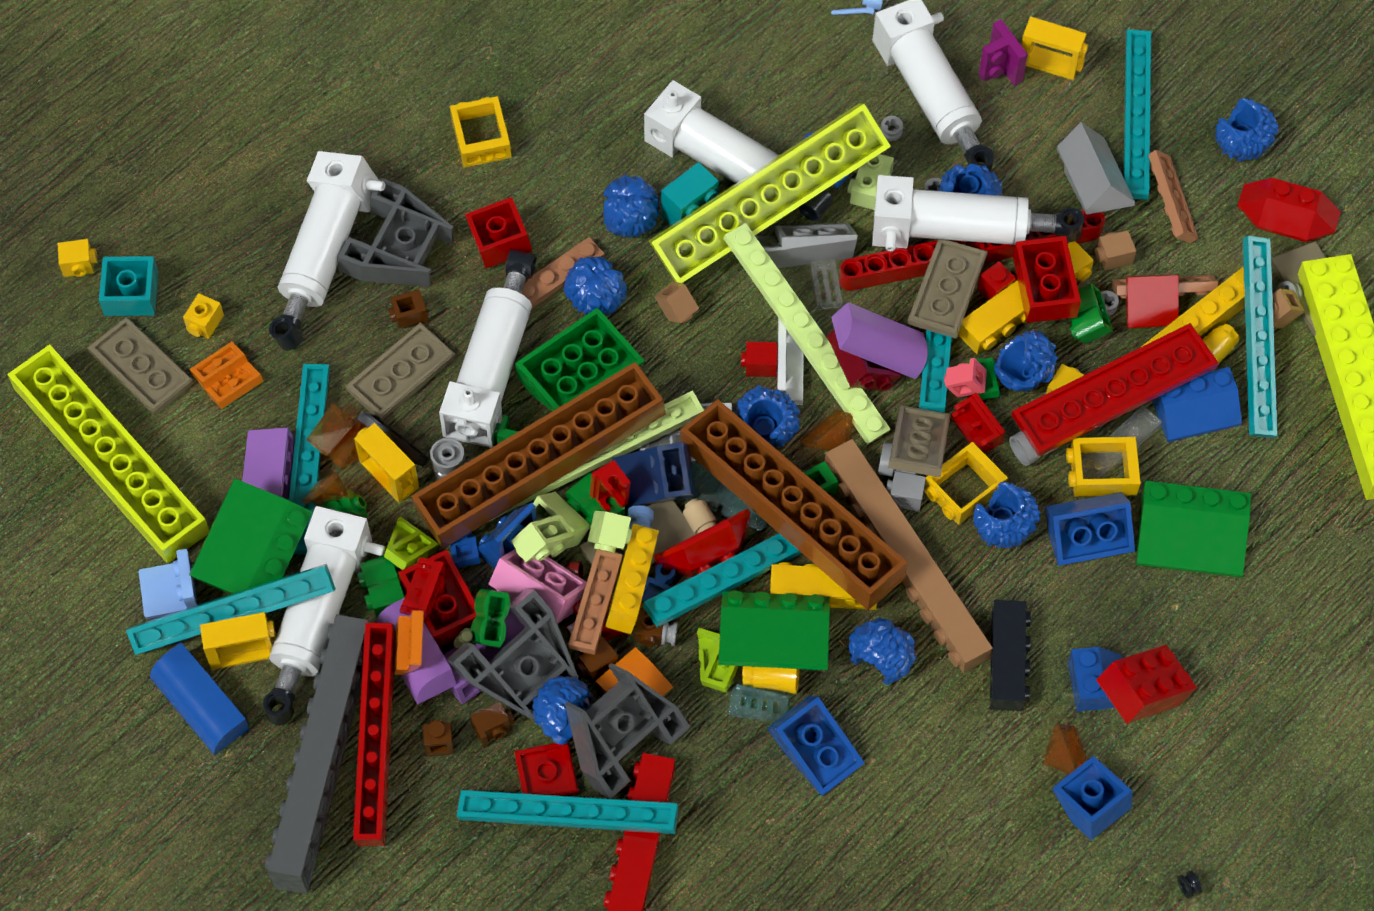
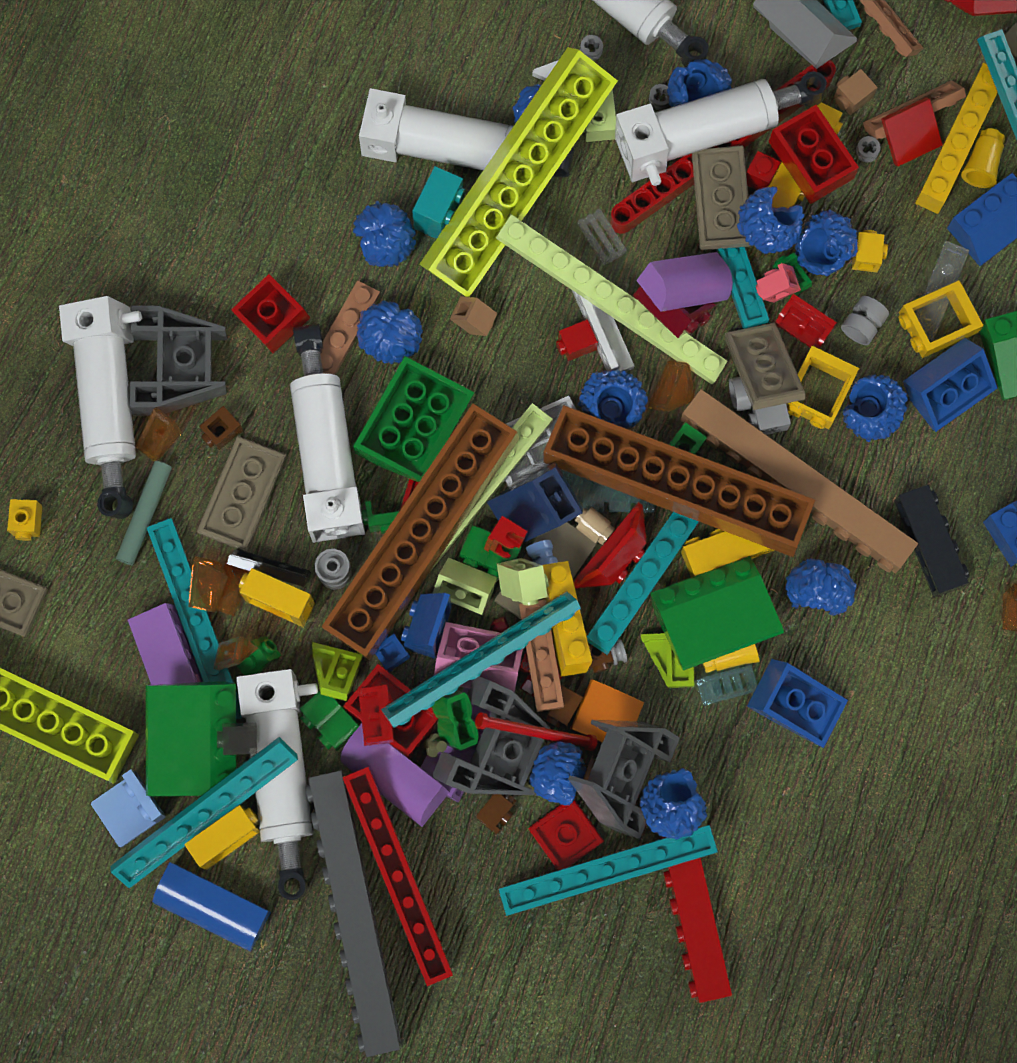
camera: 25 degrees left, 15 degrees up
orange slope [190,342,263,409] -> none
orange slope [394,610,423,675] -> none
reddish brown brick [423,720,454,757] -> none
yellow window [450,96,512,168] -> none
yellowish green brick [511,514,575,563] -> none
blue plate [641,564,675,603] -> none
light grey slope [755,223,857,268] -> none
red plate [1012,323,1219,456] -> none
green brick [1070,283,1112,344] -> none
none -> sand green piece [116,461,172,566]
none -> clear orange slope [136,407,182,461]
none -> clear smoke brick [217,723,257,755]
none -> teal plate [381,592,581,727]
none -> red bar [475,712,597,751]
none -> blue hair [640,768,707,840]
none -> blue hair [737,187,805,254]

